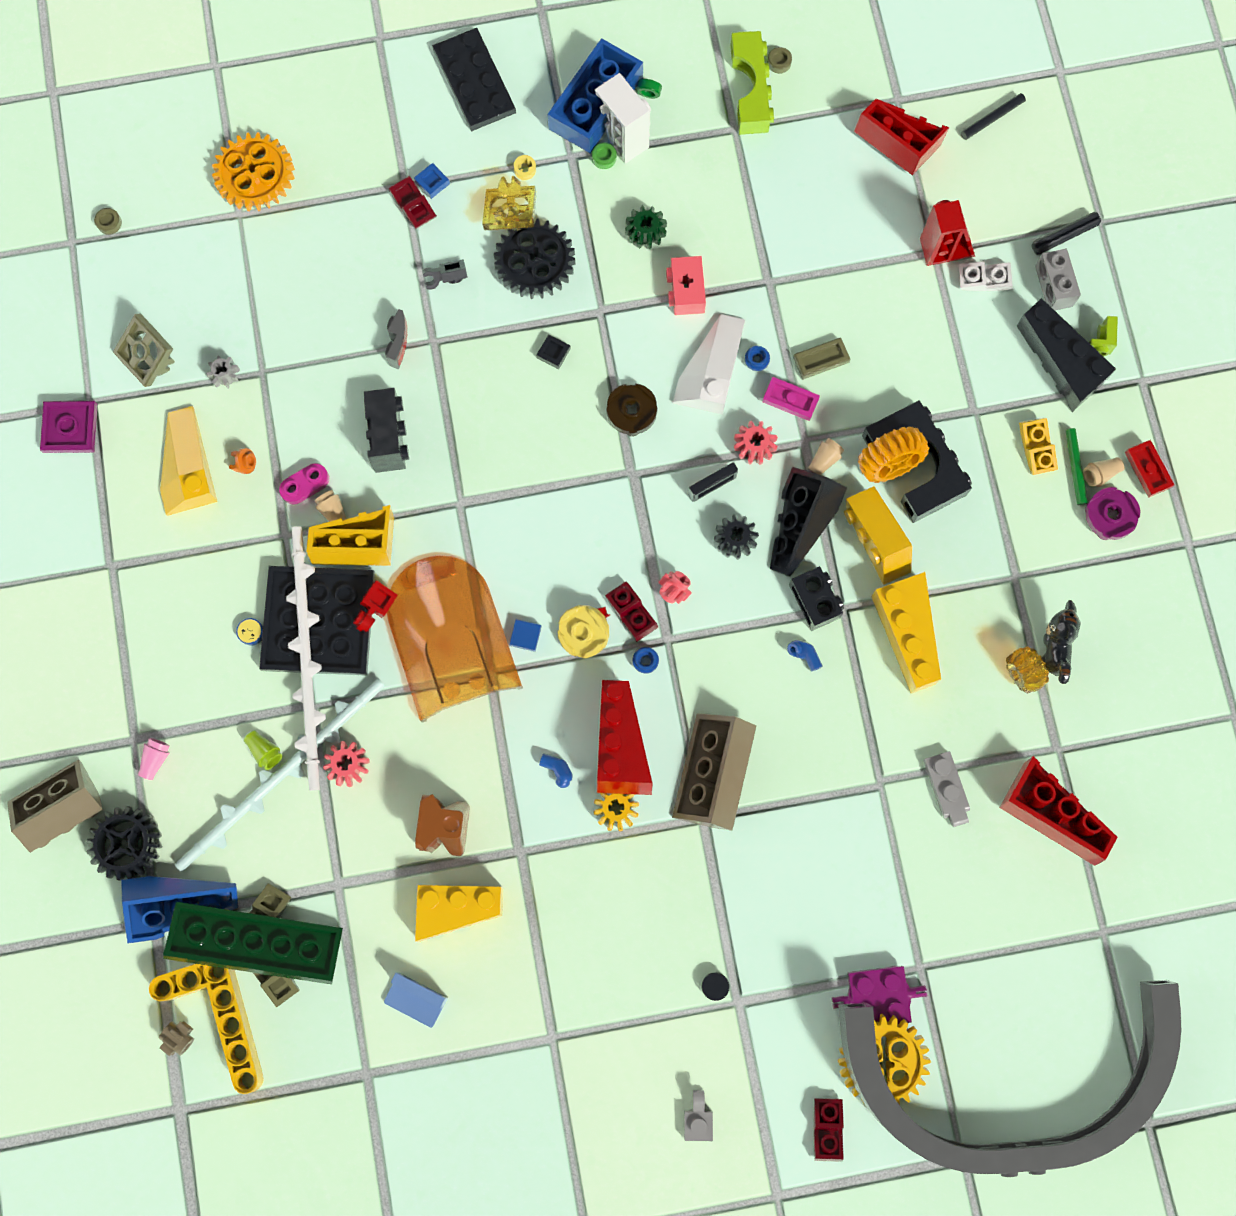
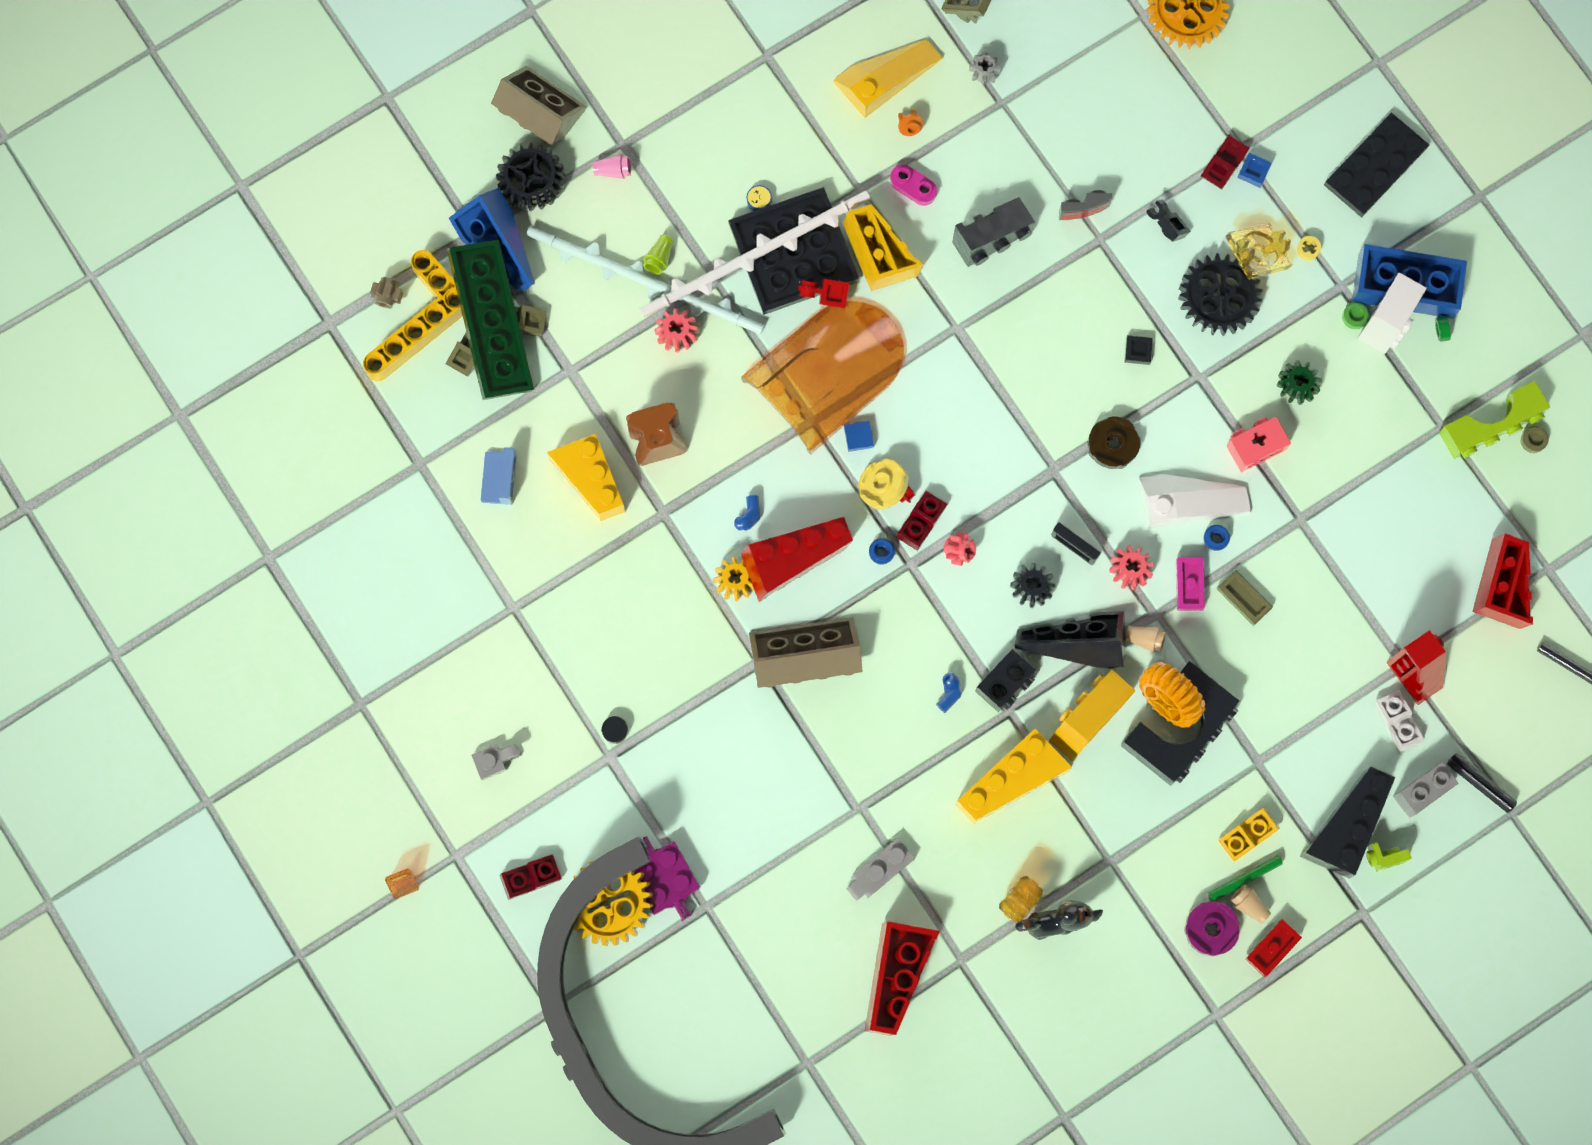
camera: 65 degrees right, 0 degrees up
tan cone [315,490,347,521] -> none

